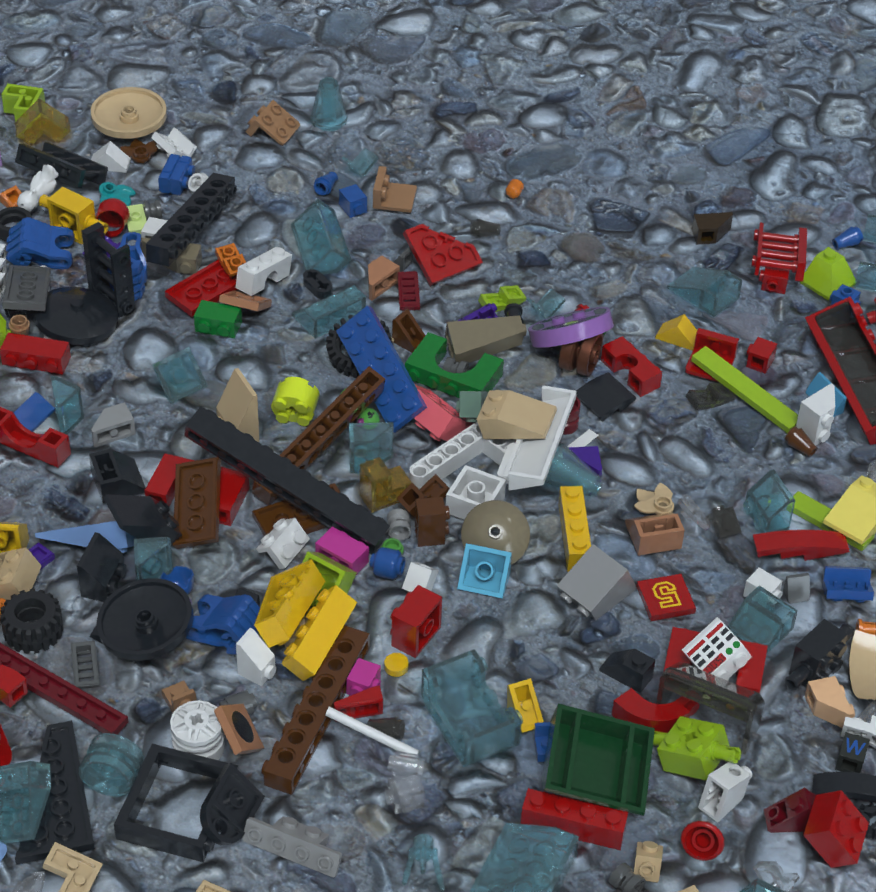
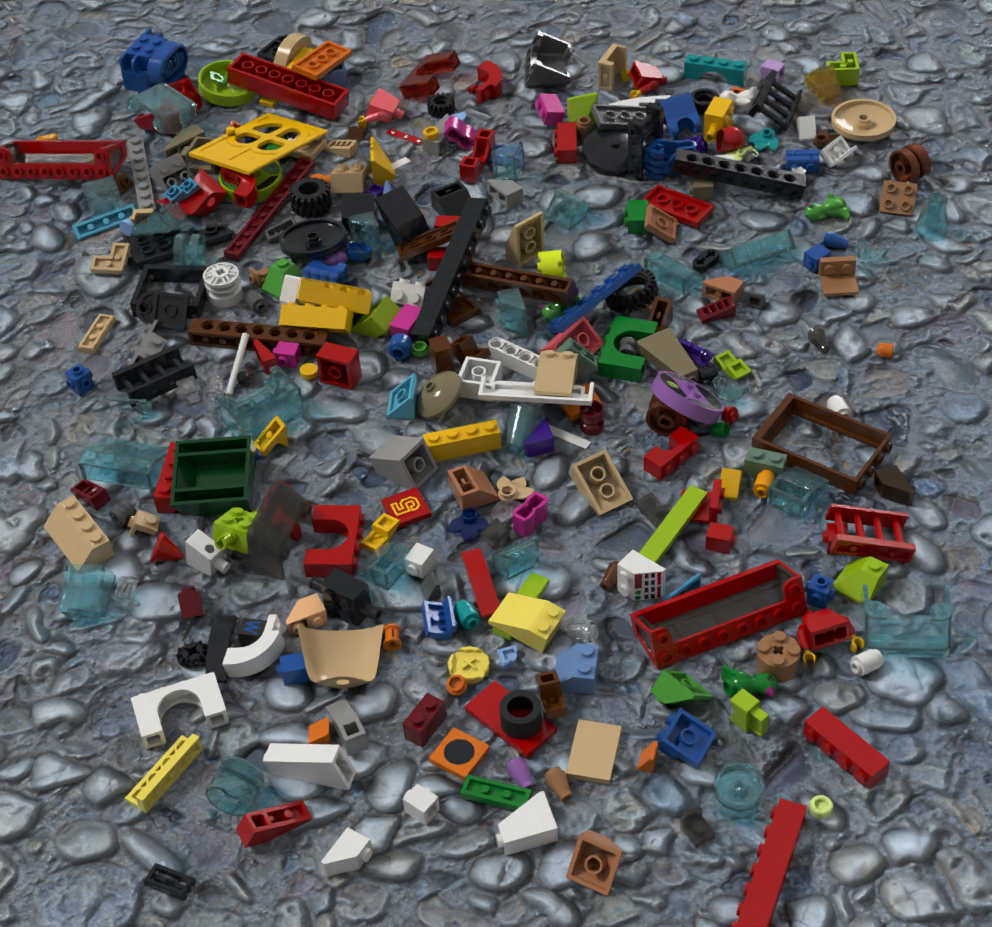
camera: 85 degrees right, 0 degrees up
nougat tile [214,704,264,755] -> none
orange slope [215,243,246,277] -> none
white arch [235,247,292,296] -> none
clear yellow brick [360,457,412,513] -> none
white brick [402,562,439,592] -> none
red plate [403,224,483,286] -> none
black slope [576,372,636,422] -> none
black slope [599,649,655,693] -> none
white slope [682,617,752,690] -> none
red brick [804,790,869,868] -> none
blue cone [832,226,863,250] -> none
none -> black fence [111,345,198,408]
none -> bright green slope [261,258,303,300]
none -> yellow slope [361,513,400,555]
none -> clear blue plate [449,508,489,542]
none -> teal brick [454,599,481,630]
none -> dark pink brick [513,492,549,537]
none -> tan slope [568,449,633,516]
none -> sand green brick [743,447,787,484]
none -> reddish brown window [751,393,893,495]
none -> light orange brick [752,470,776,499]
none -> bright green animal [804,193,851,221]
none -> white brick [827,395,852,417]
none -> copper wheel [888,142,931,183]

